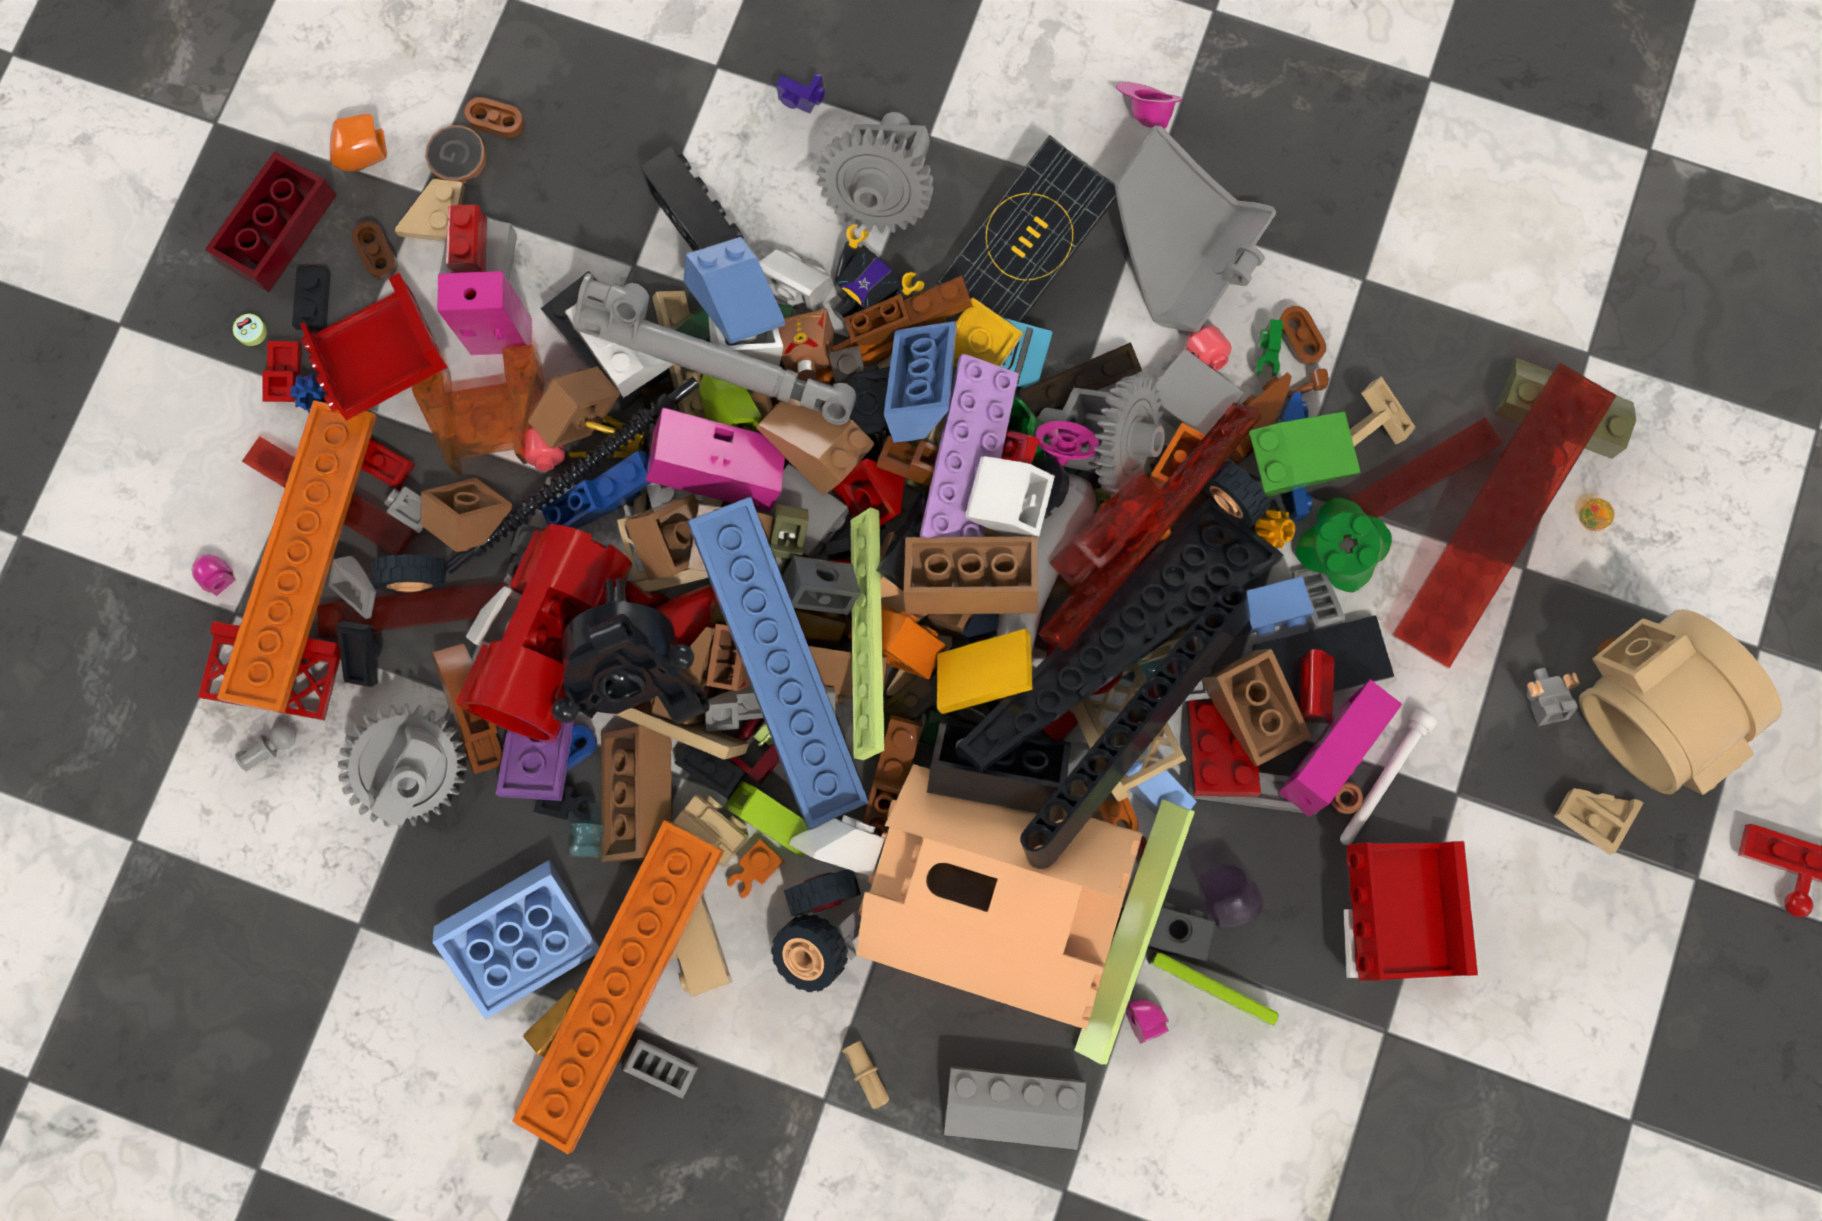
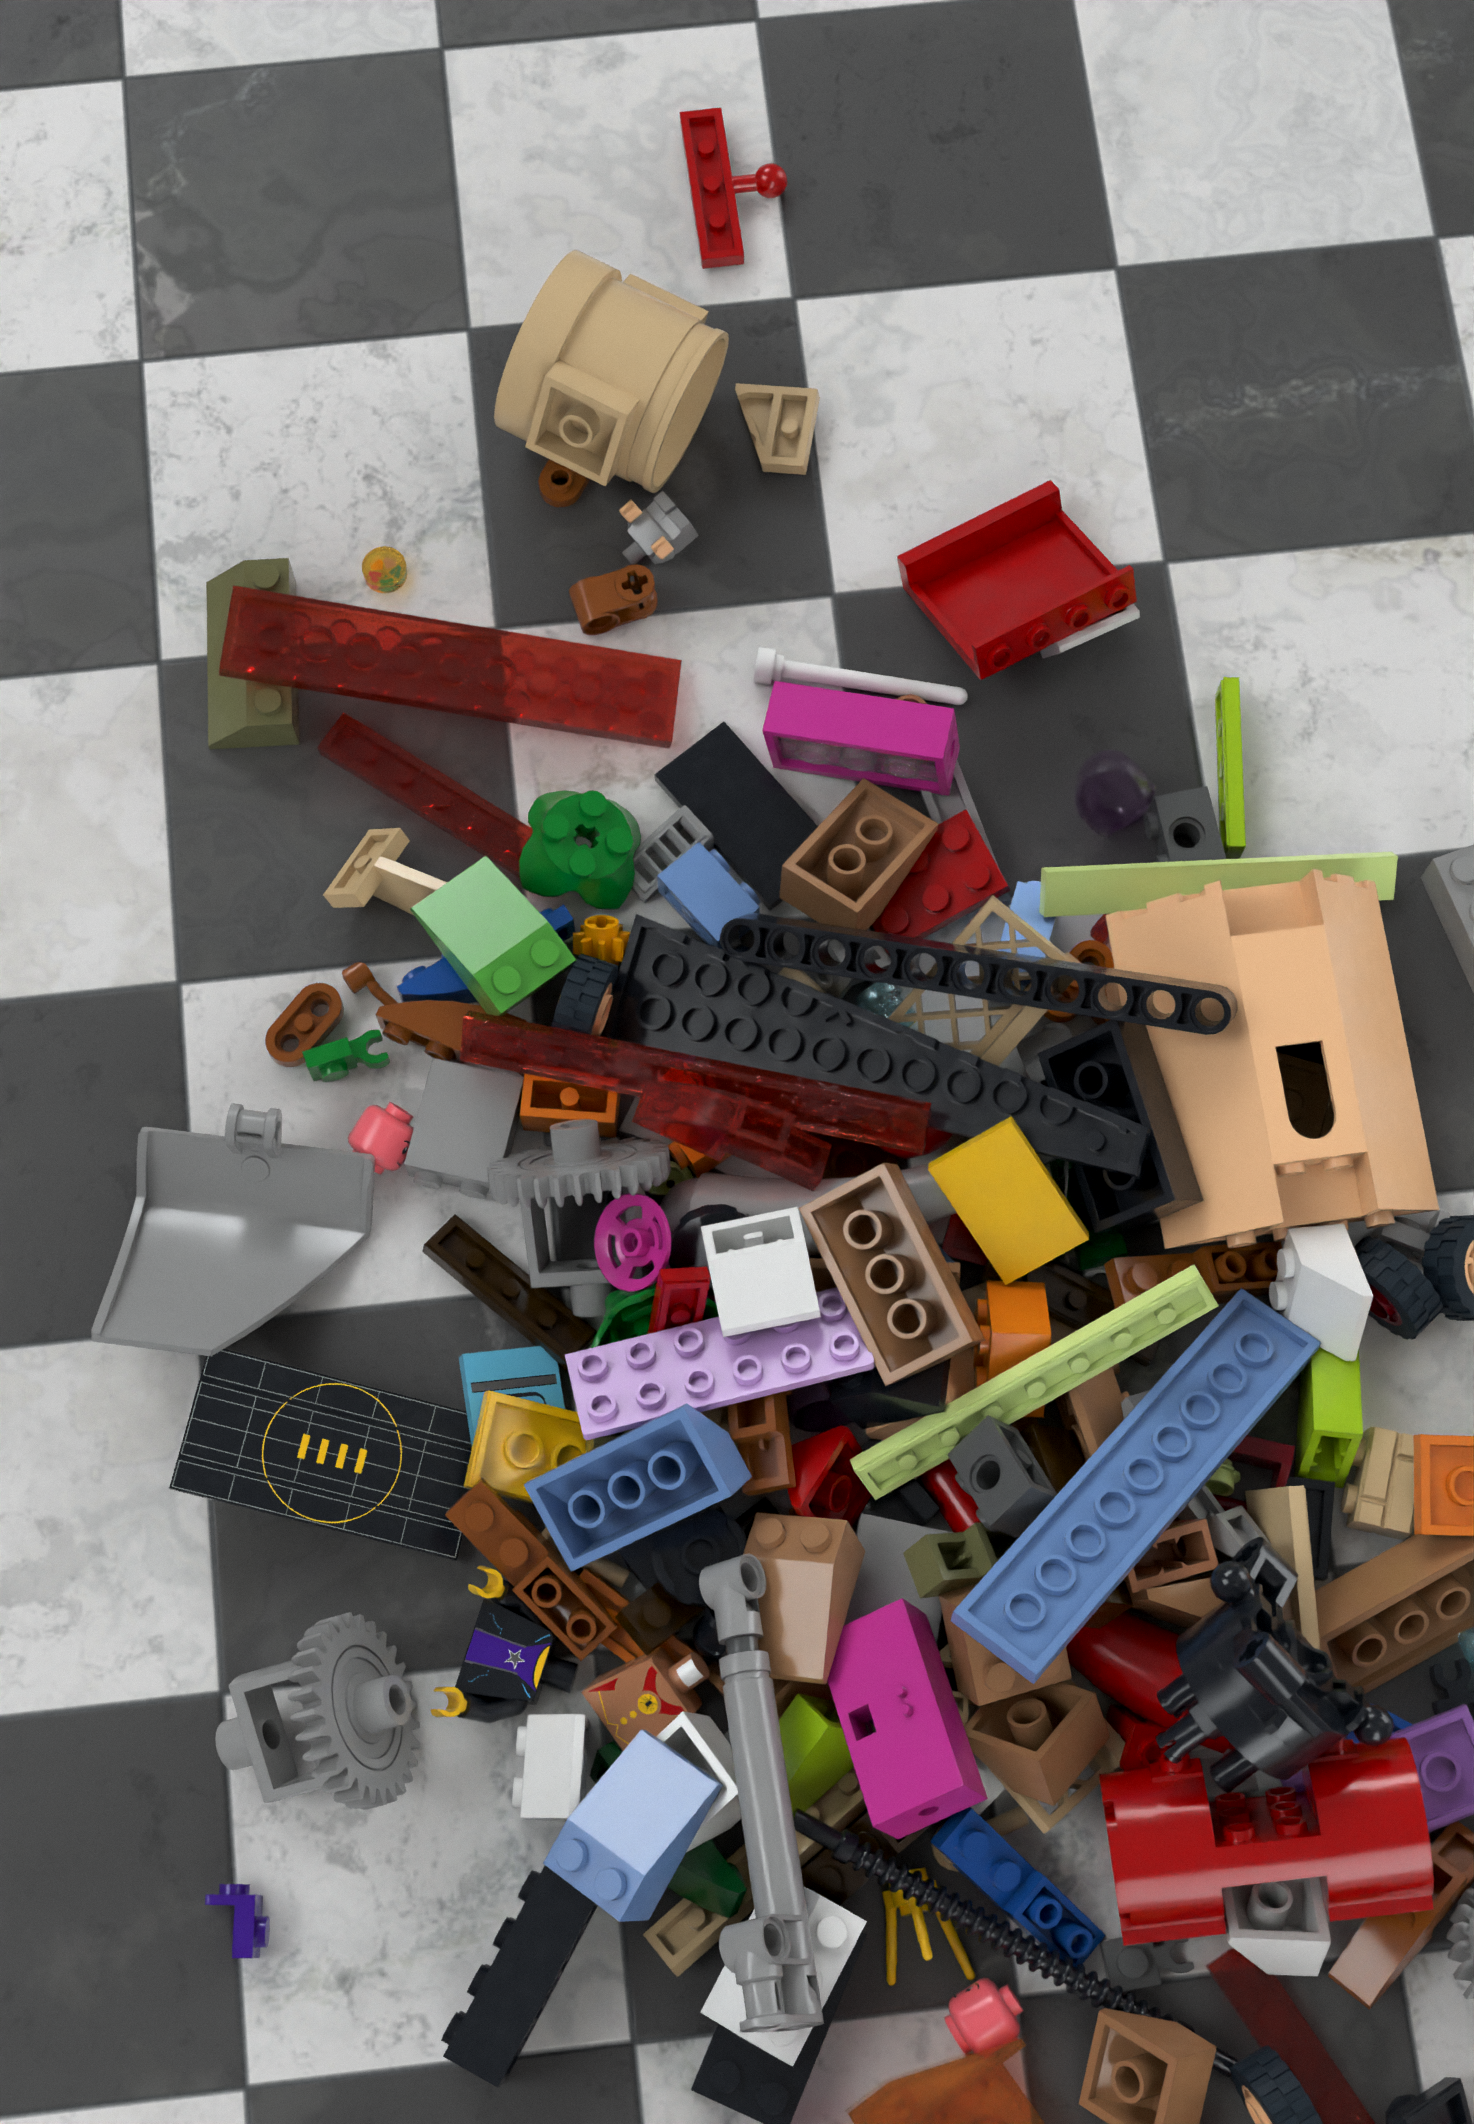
camera: 120 degrees left, 5 degrees down
medium nougat brick [528,366,620,448] -> none
orange plate [727,839,785,899] -> none
dark pink piece [1116,82,1183,129] -> none
dark pink piece [1125,999,1169,1044] -> none
red tile [1298,649,1335,724] -> none
none -> dark orange piece [569,564,658,635]

